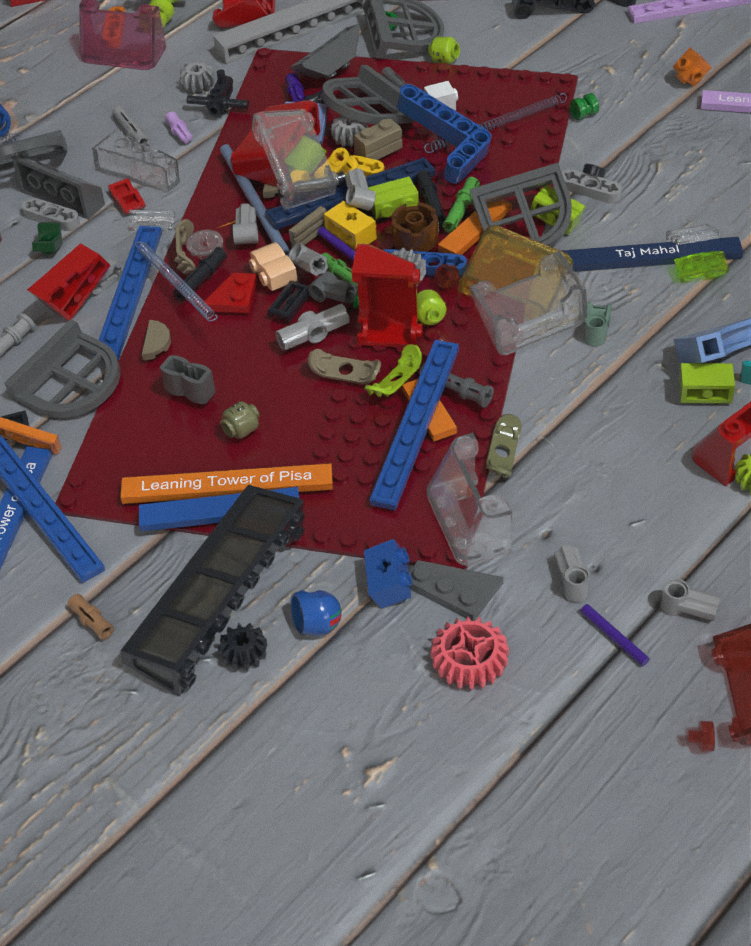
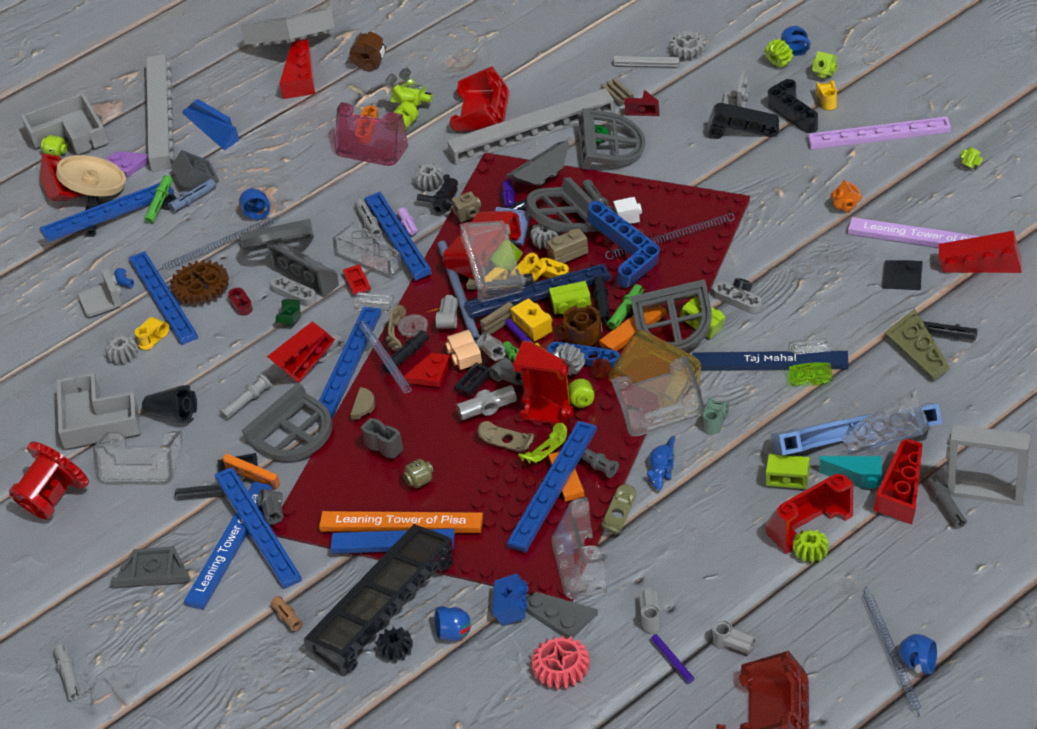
camera: 10 degrees right, 5 degrees down
light grey piece [345,168,376,211] -> none
lime head [428,37,460,64] -> none
green wheel [570,93,599,120] -> none
none -> dark grey piece [257,489,284,525]
none -> blue tile [364,192,432,280]
none -> dark tan brick [452,192,481,222]
none -> blue animal [647,436,676,491]

